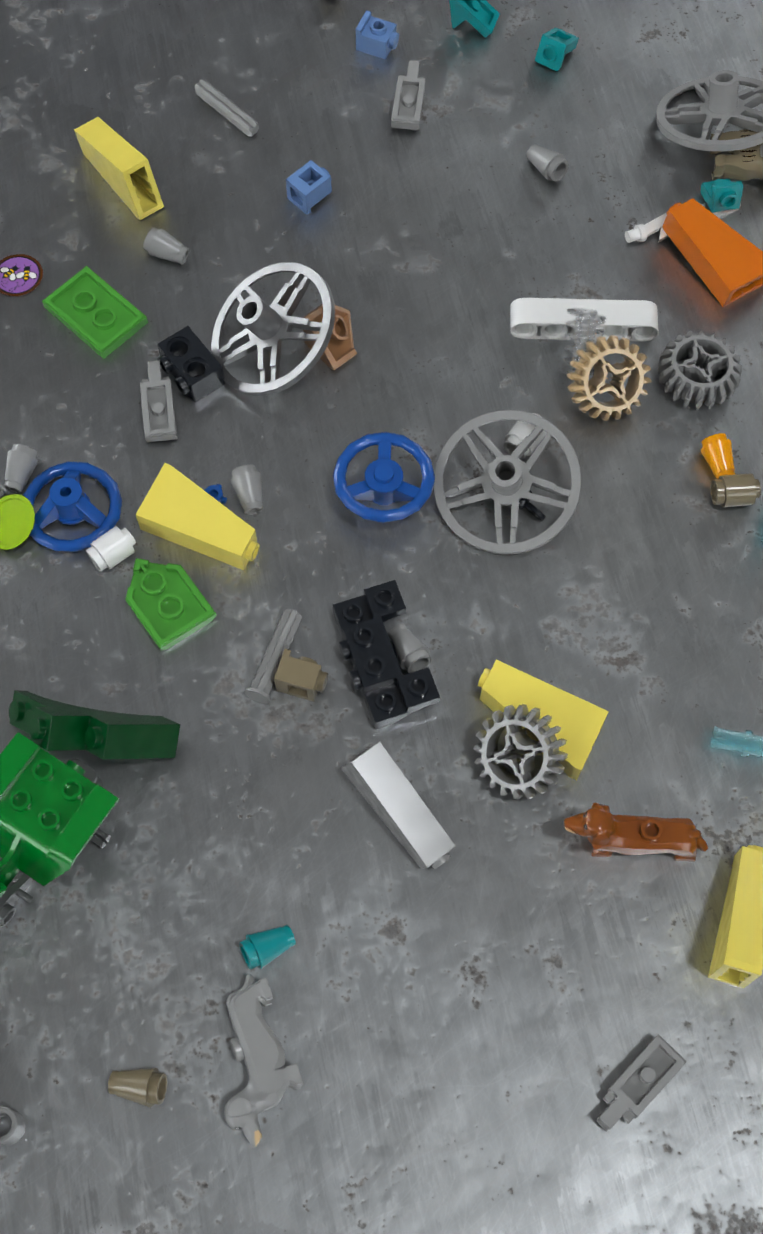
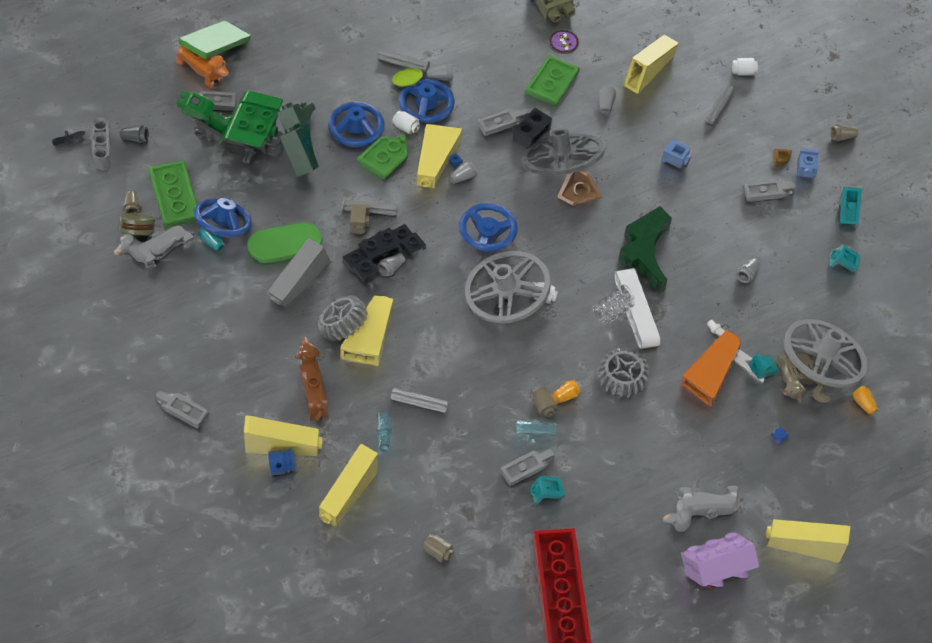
camera: 70 degrees right, 10 degrees down
tan gear [566,335,652,421] -> none
none -> olive head [119,213,155,235]
none -> bright green tile [148,160,197,228]
none -> blue piece [193,198,252,237]
none -> bright green tile [247,222,322,264]
none -> blue piece [328,102,384,147]
none -> light grey axle [391,388,448,413]
none -> dark green arch [619,206,672,294]
none -> white brick [732,58,758,76]
none -> pearl gold tile [773,149,792,167]

